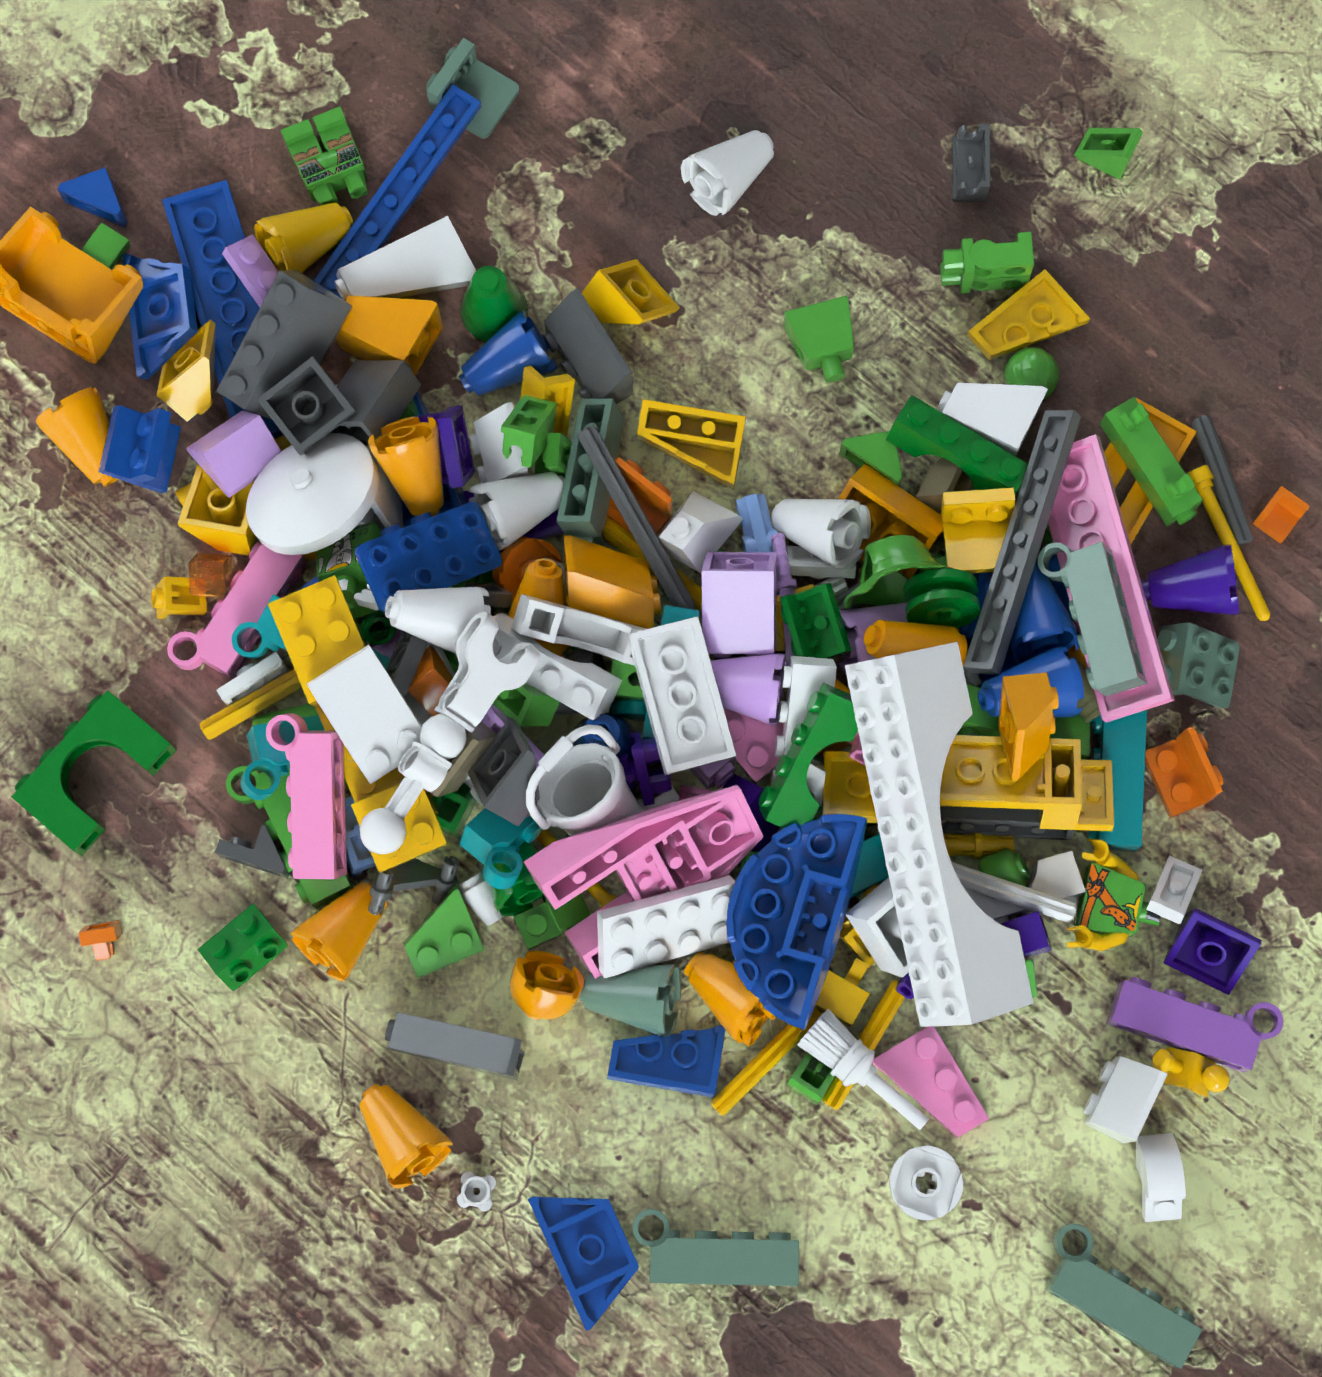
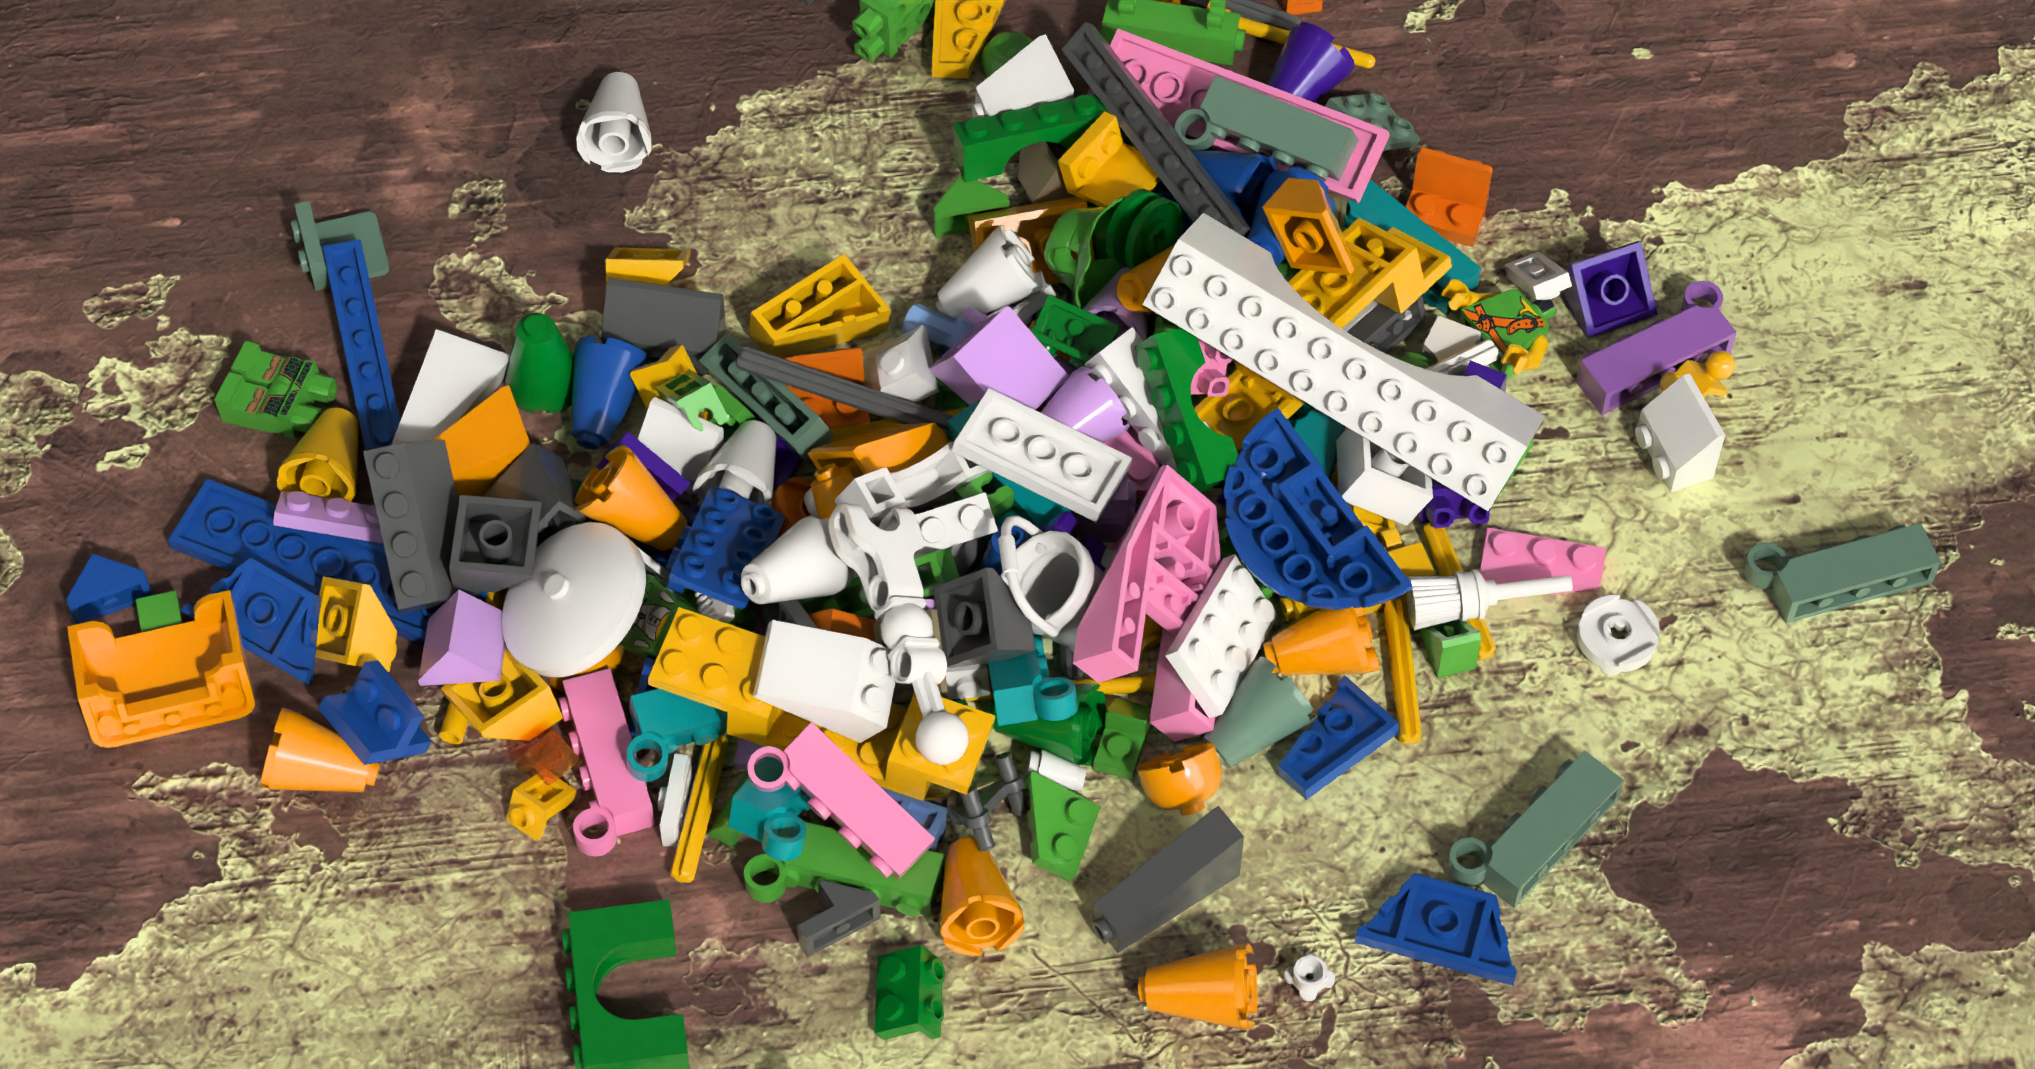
camera: 50 degrees left, 20 degrees down
bright green torso [783,296,854,383] -> none
white brick [1136,1133,1186,1222] -> none

